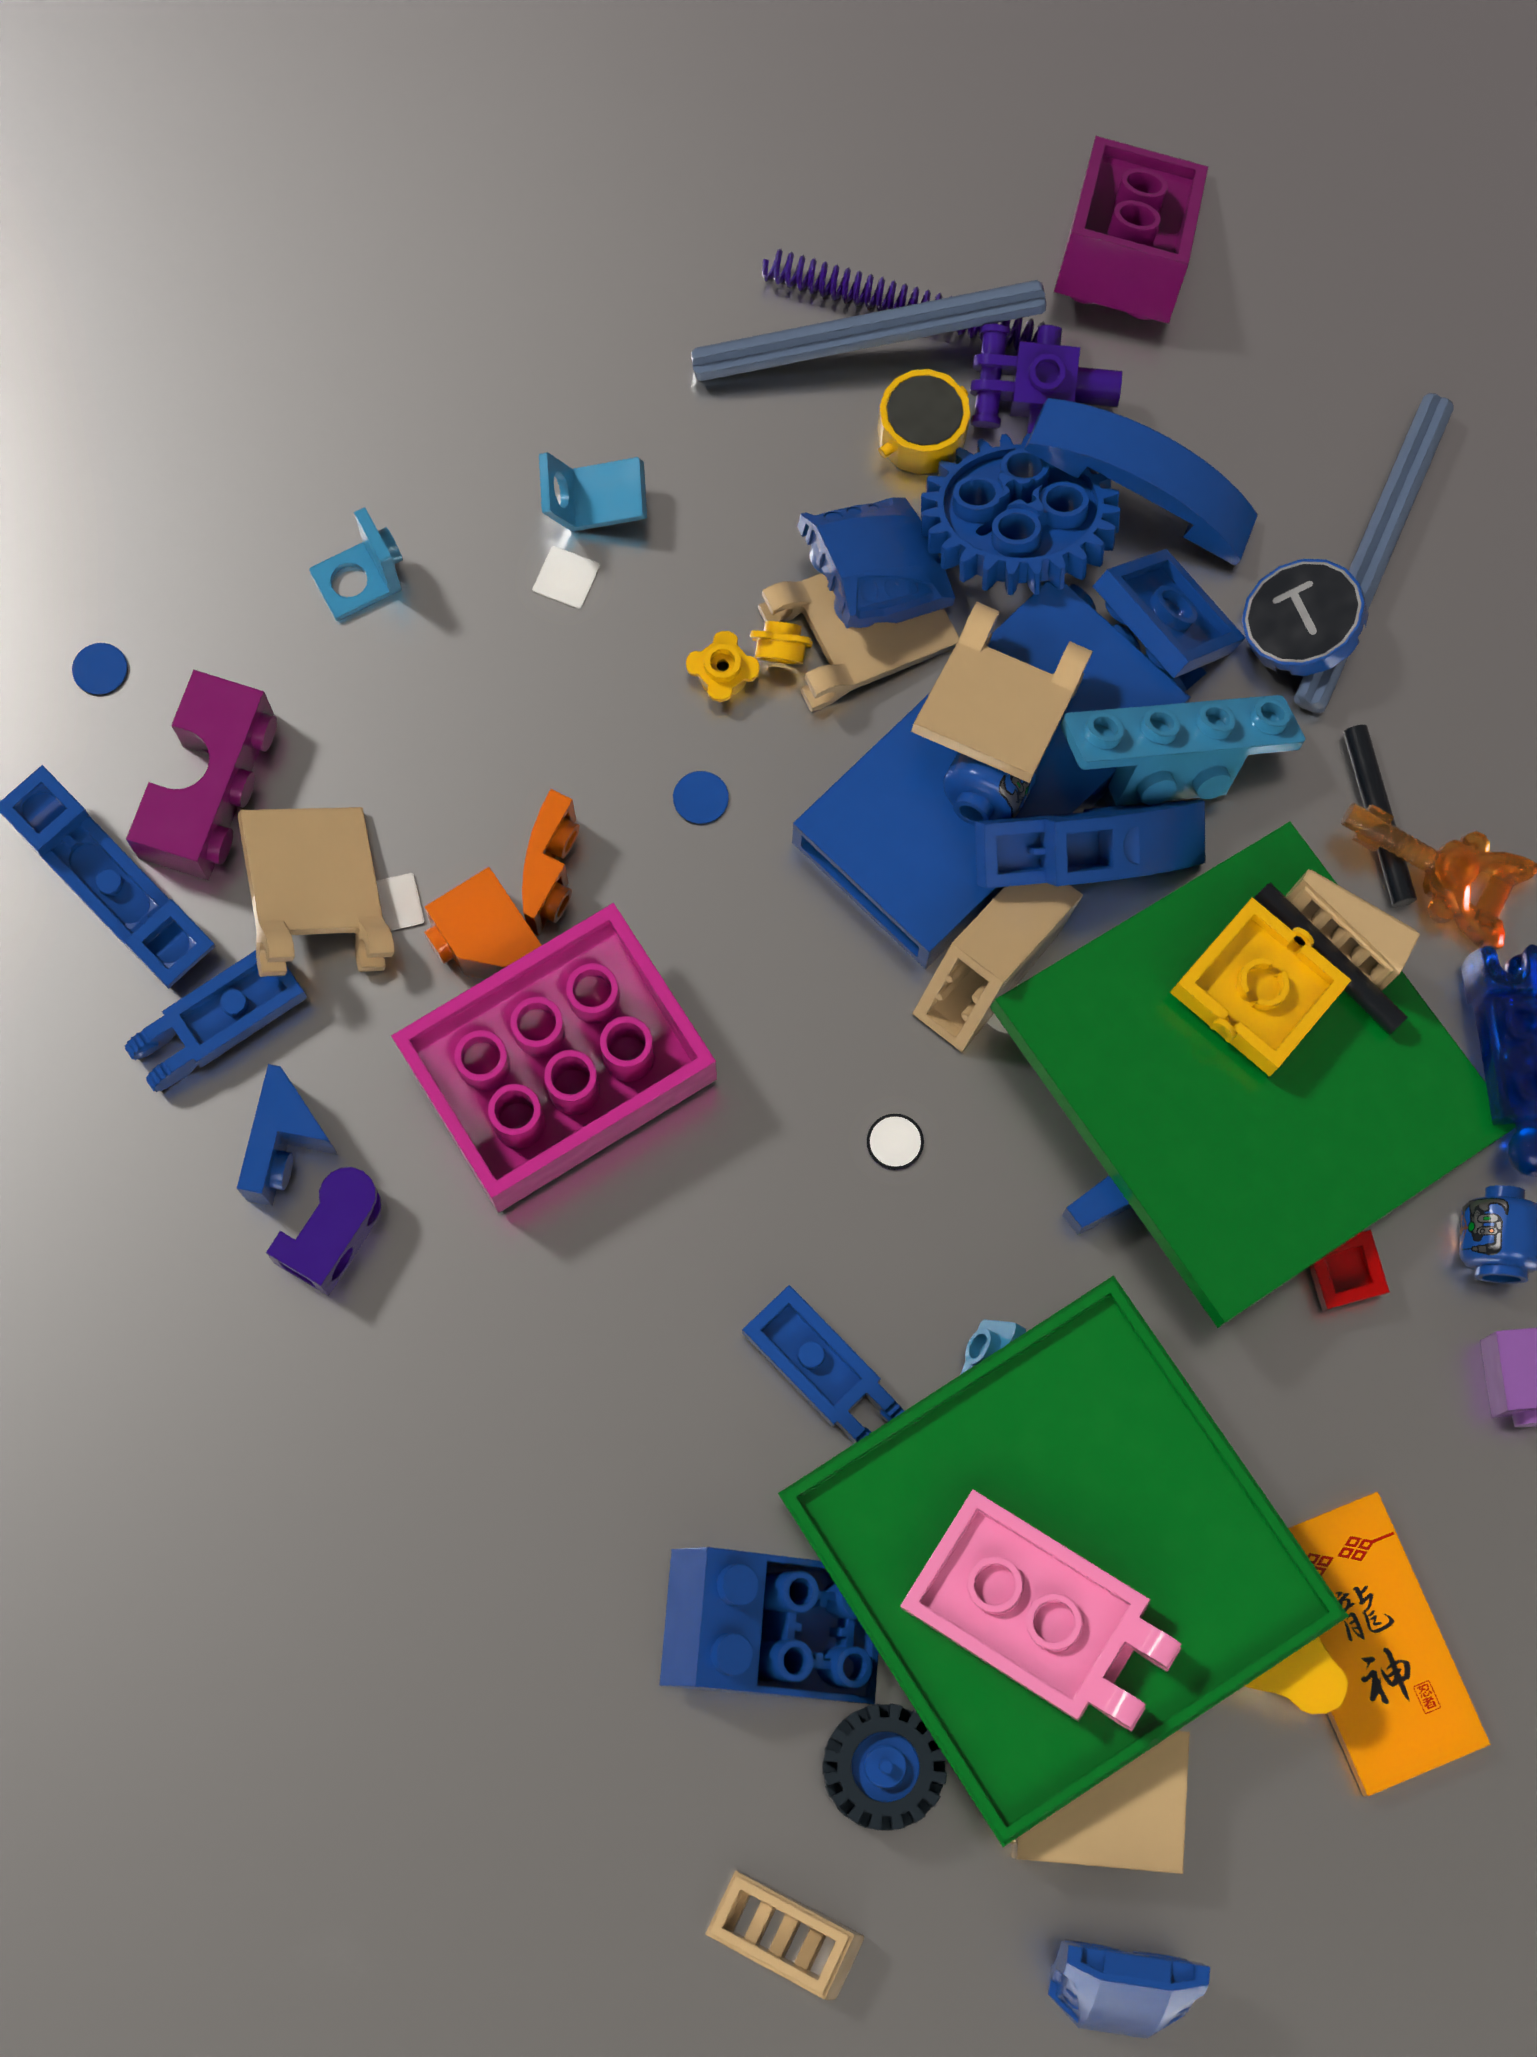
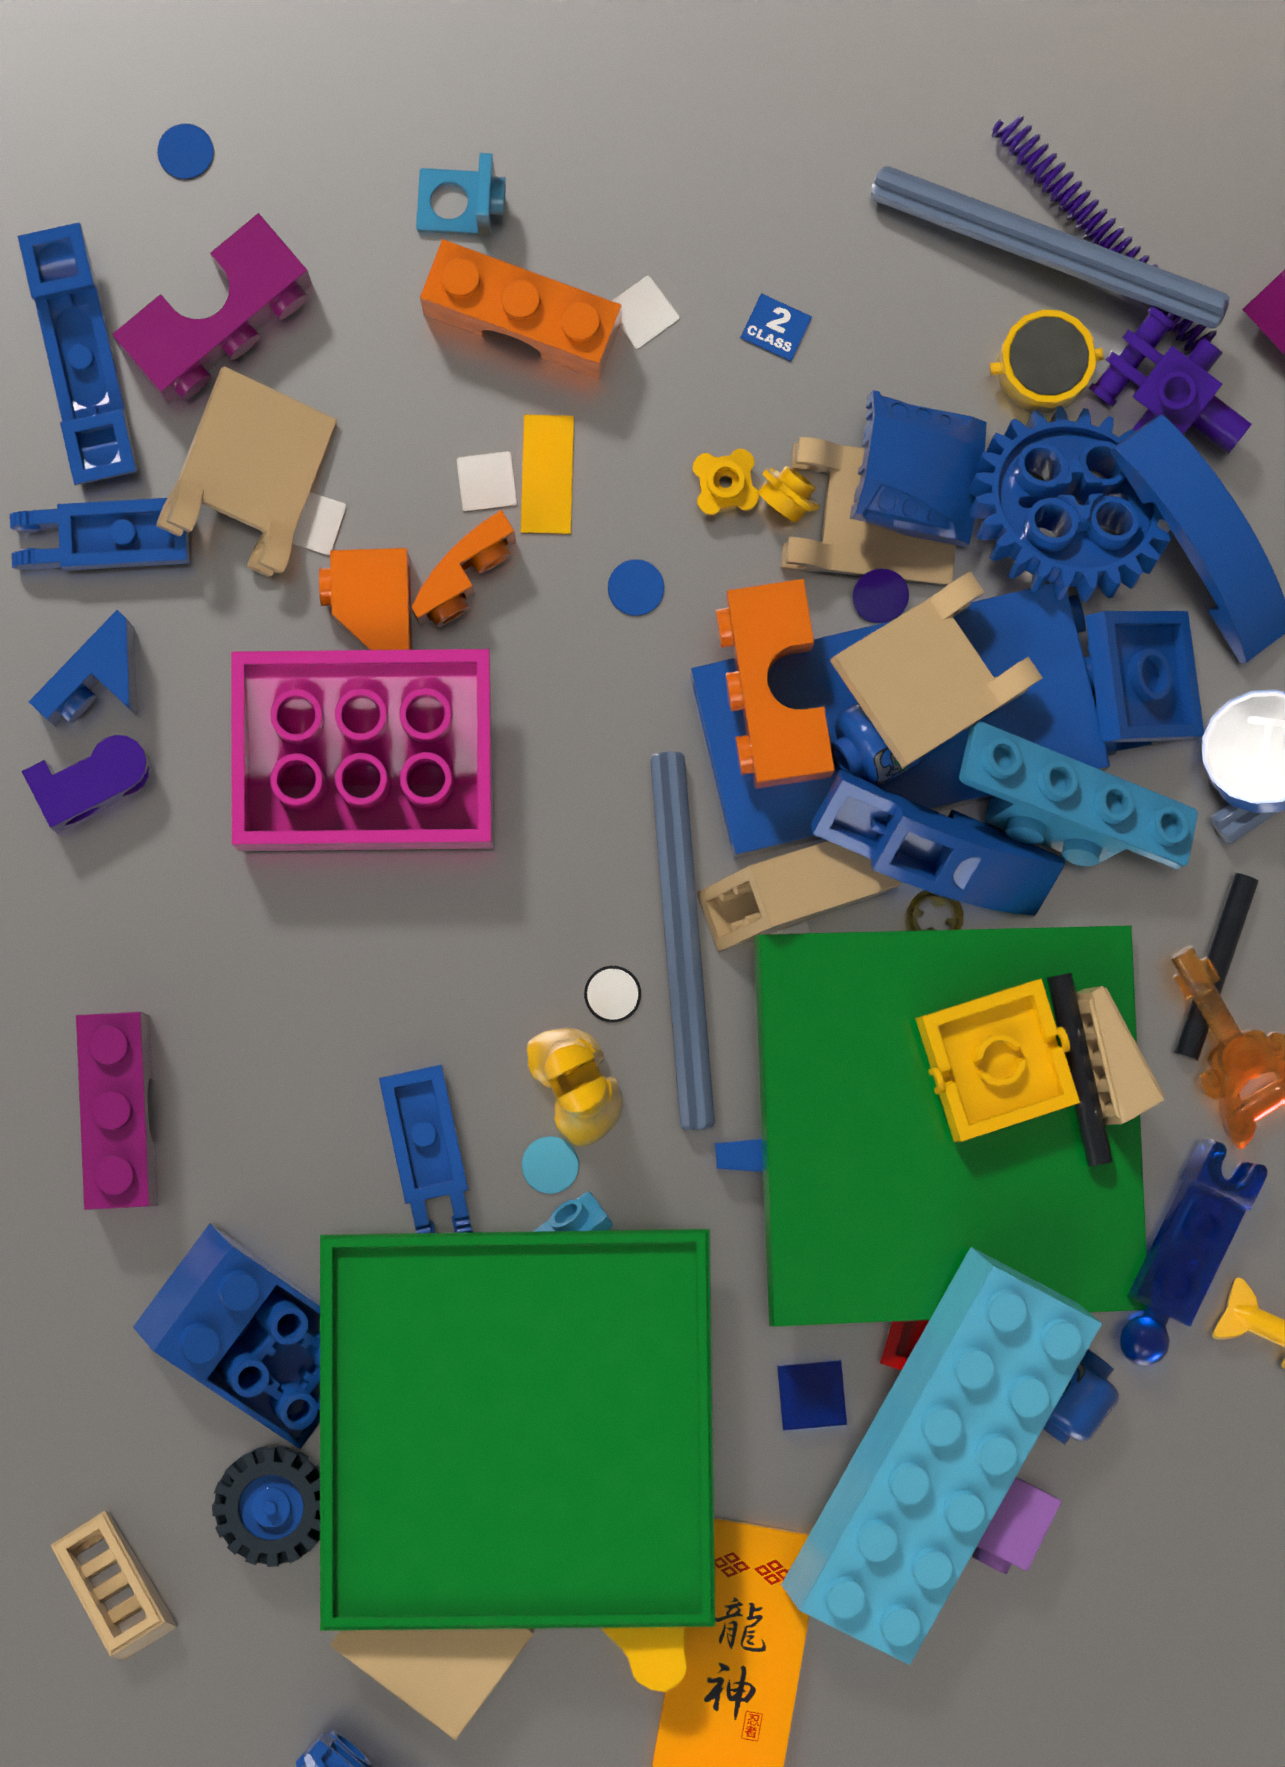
camera: 30 degrees right, 10 degrees up
dark azure bracket [539,452,647,532] -> none
bright pink tile [900,1490,1182,1732] -> none
none -> magenta arch [76,1012,158,1210]
none -> orange arch [420,239,622,379]
none -> white sticker [456,451,517,511]
none -> yellow sticker [520,414,574,534]
none -> medium azure sticker [522,1136,579,1194]
none -> yellow piece [527,1027,624,1147]
none -> sand blue axle [650,751,715,1131]
none -> orange arch [715,579,834,789]
none -> blue sticker [740,293,812,361]
none -> clear blue tile [776,1359,847,1431]
none -> medium azure brick [781,1247,1102,1665]
none -> dark purple sticker [853,568,909,623]
none -> clear yellow bush [905,890,964,931]

